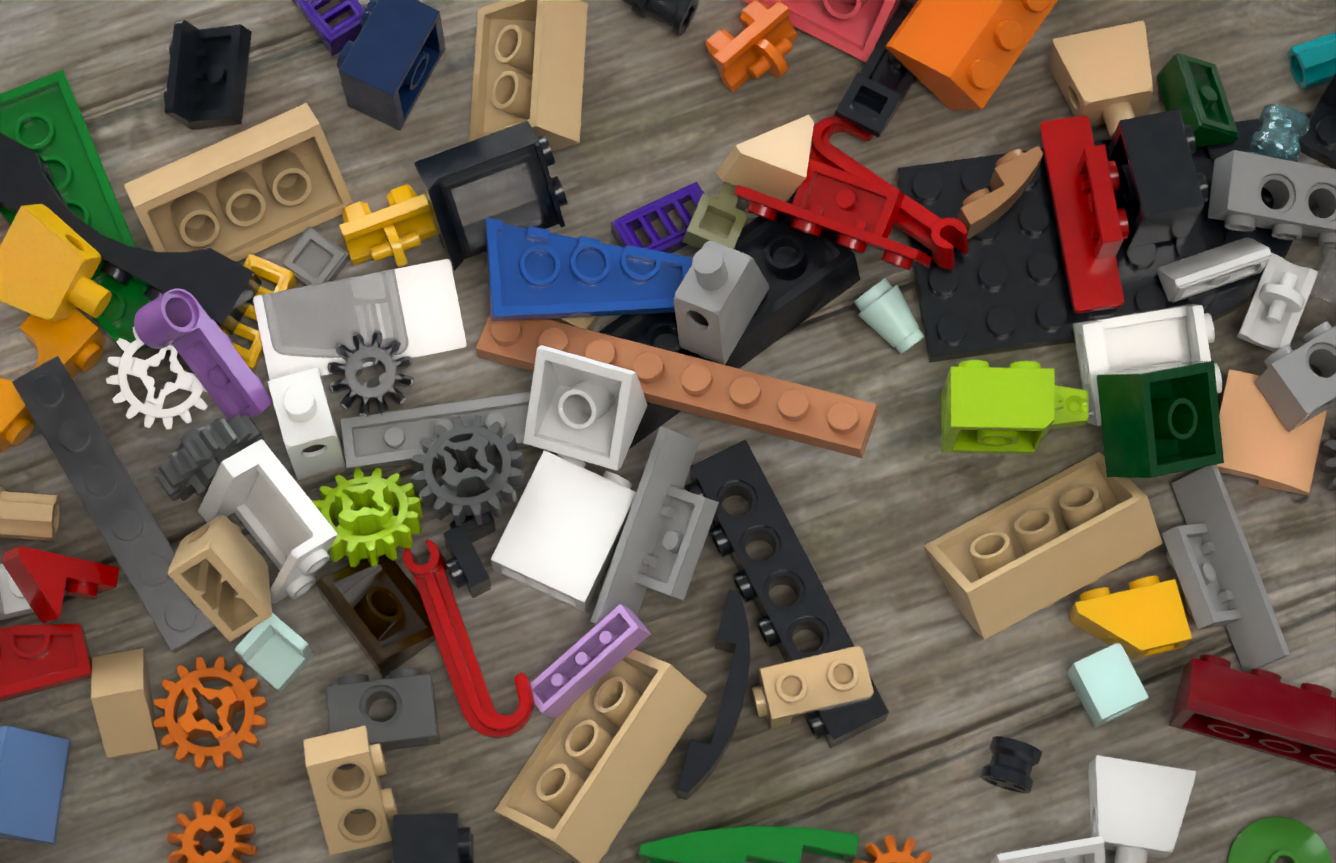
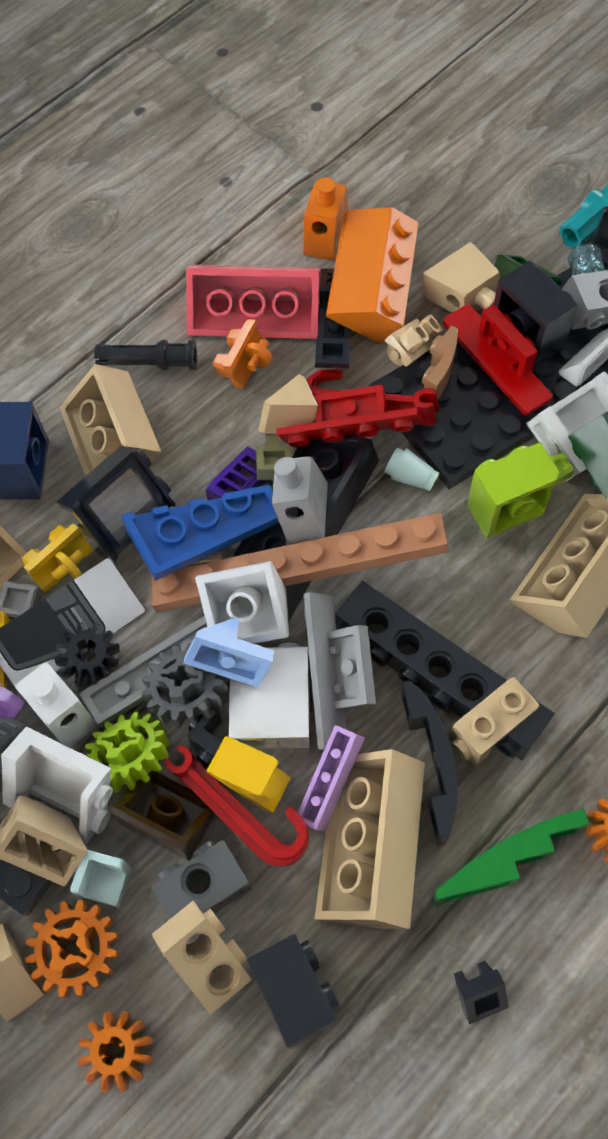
camera: 20 degrees left, 10 degrees down
none -> light blue slope [183,618,274,687]
none -> yellow slope [206,736,291,813]
none -> tan hips [385,314,443,367]

